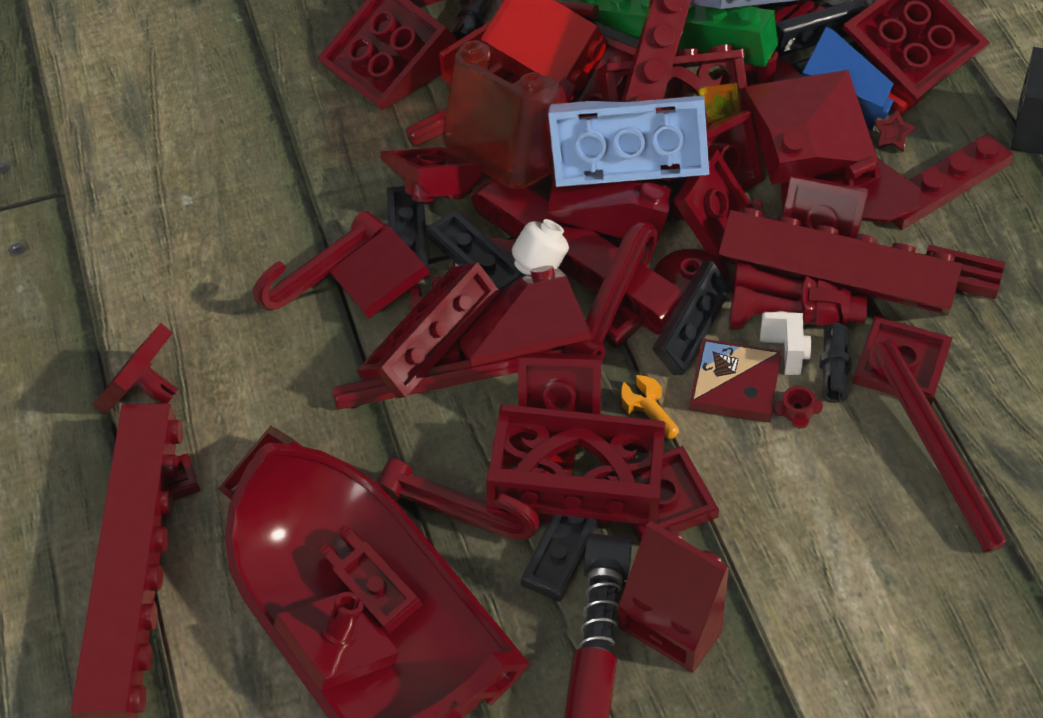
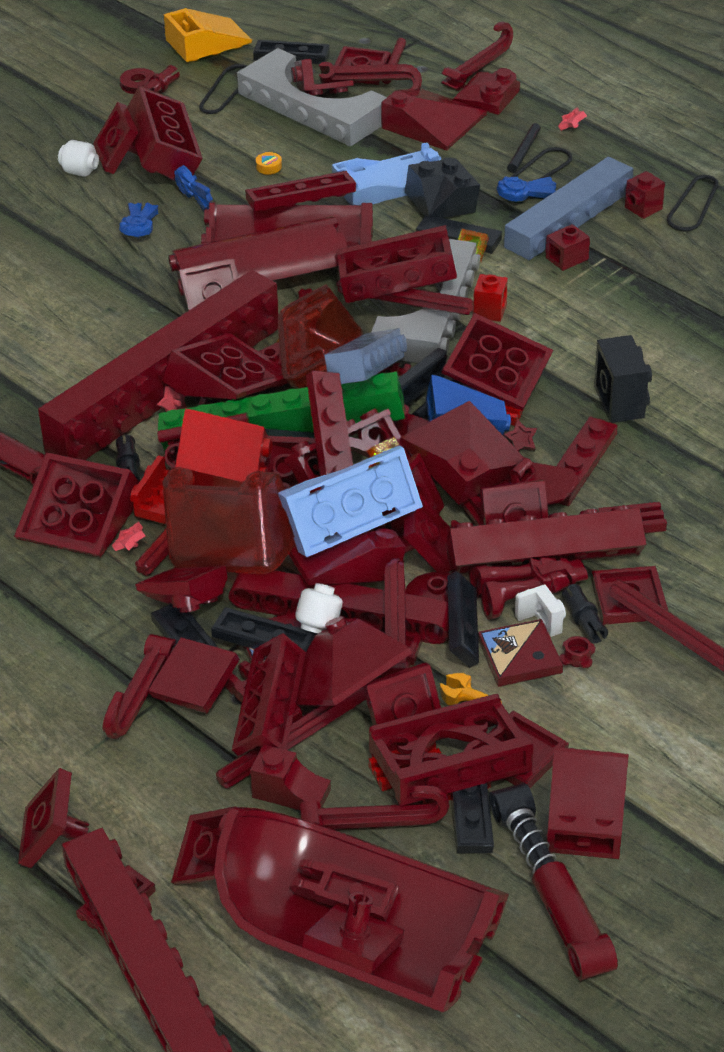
camera: 30 degrees left, 10 degrees down
none -> coral piece [111,521,146,551]
none -> dark red arch [250,744,331,810]

